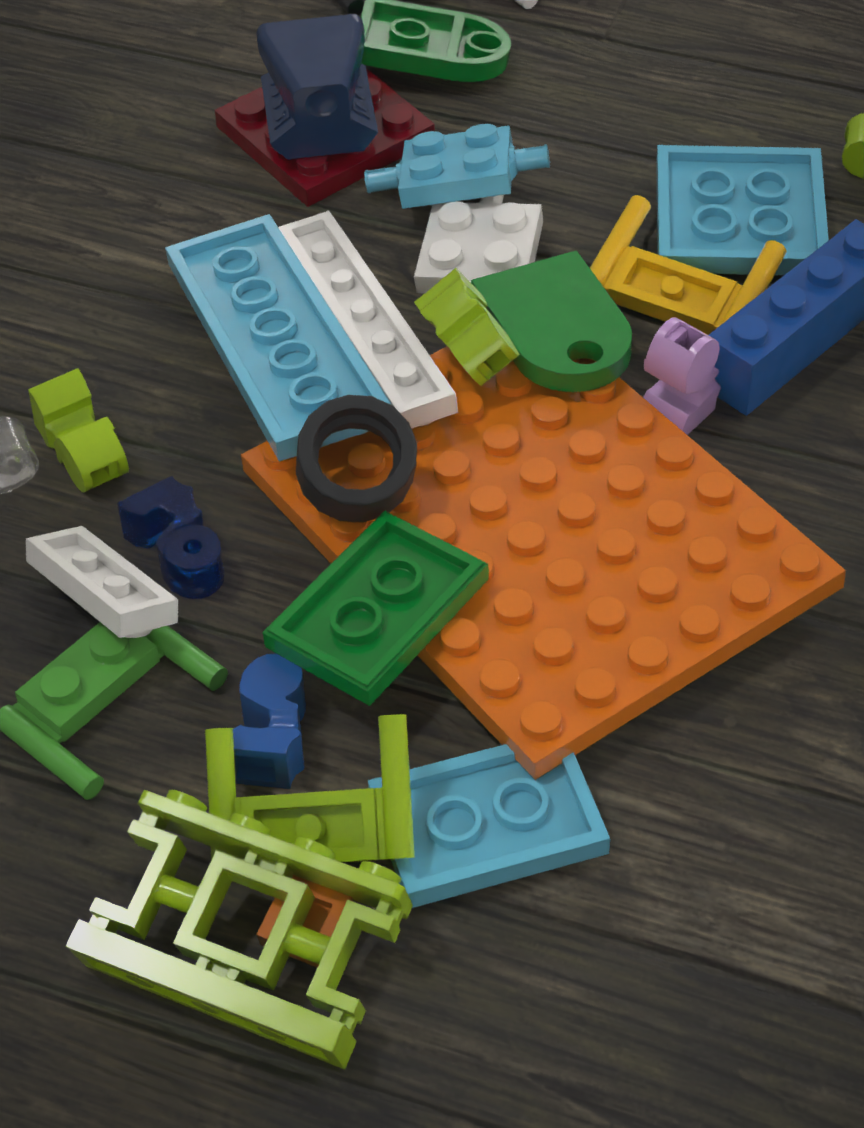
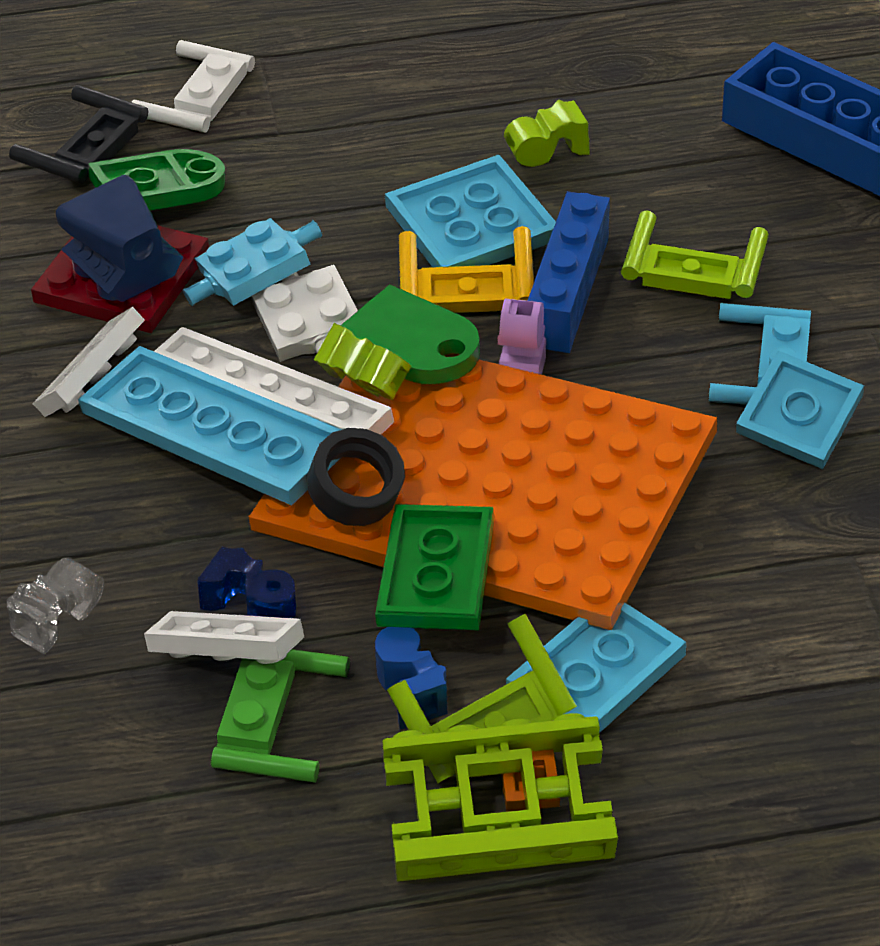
camera: 30 degrees left, 5 degrees down
lime leg [28,368,129,492] -> none
none -> white plate [33,307,144,417]

